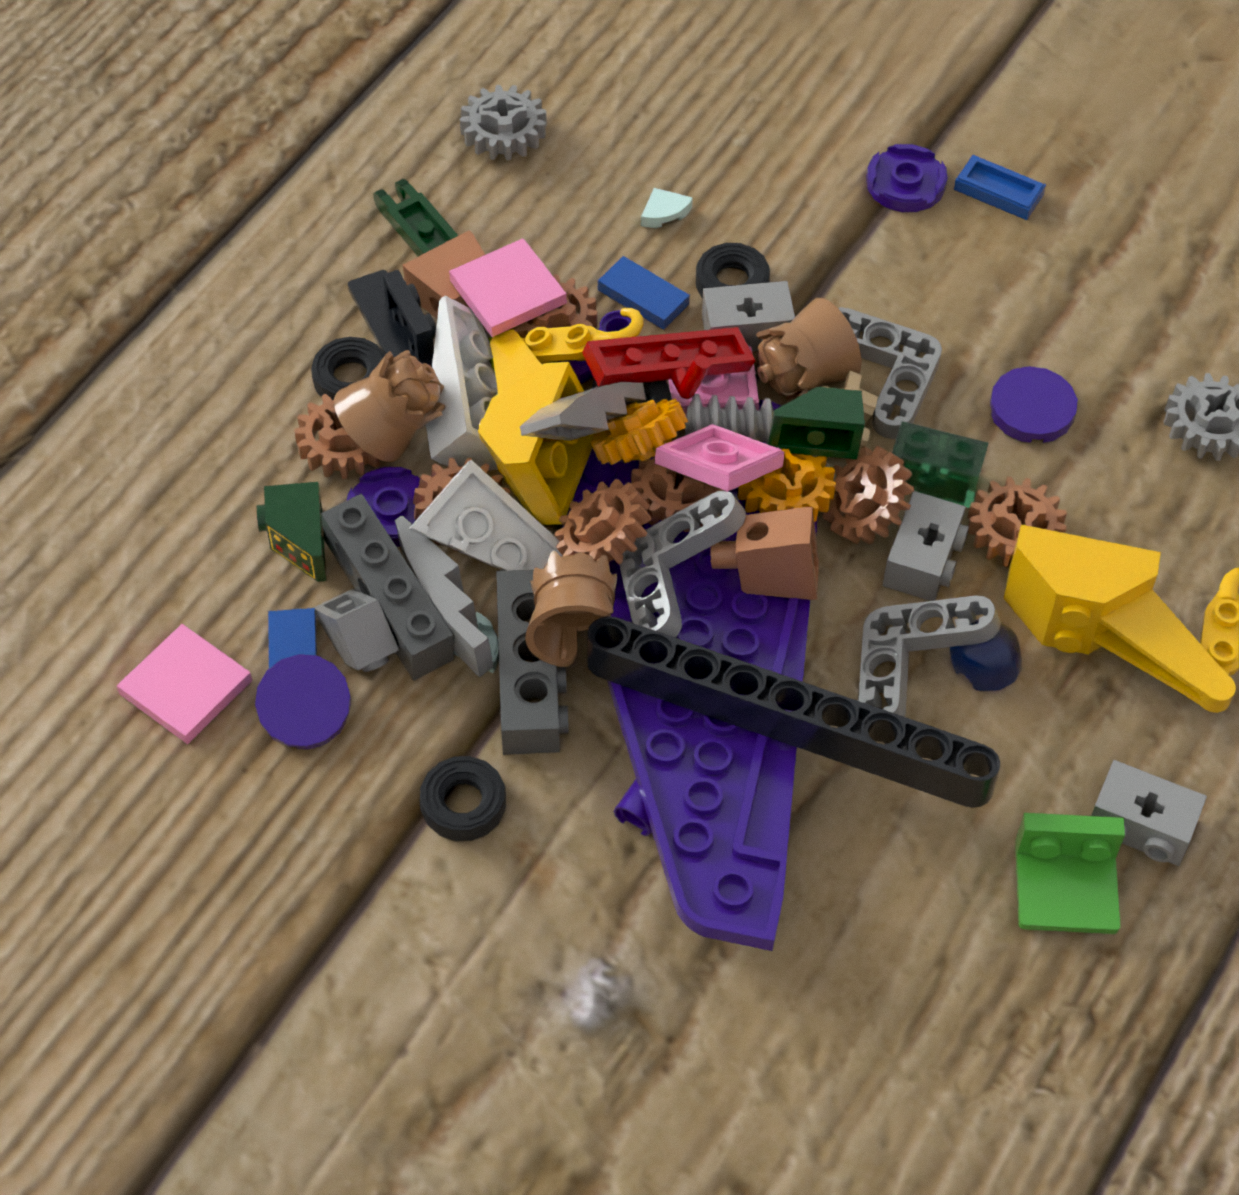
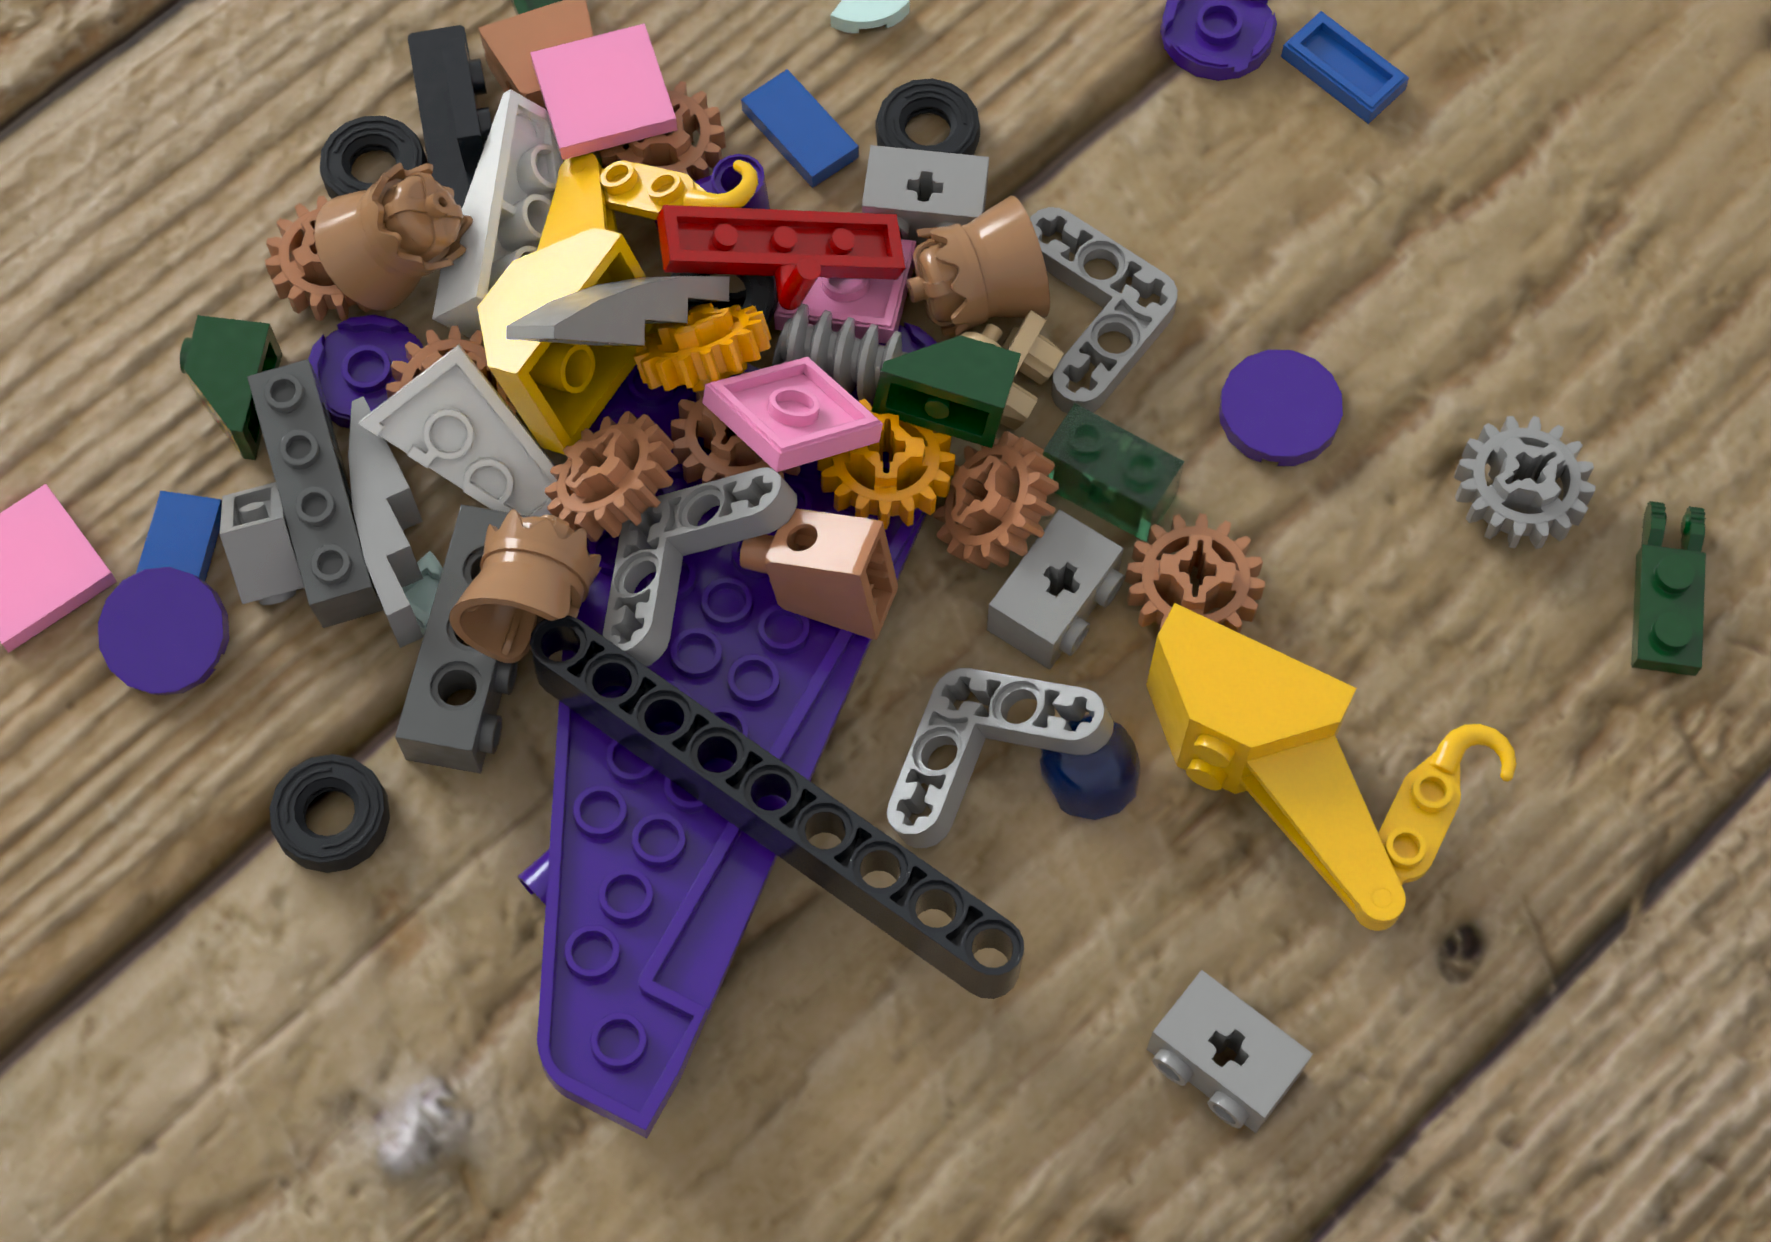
camera: 15 degrees right, 10 degrees up
bright green bracket [1015,813,1125,934] -> none

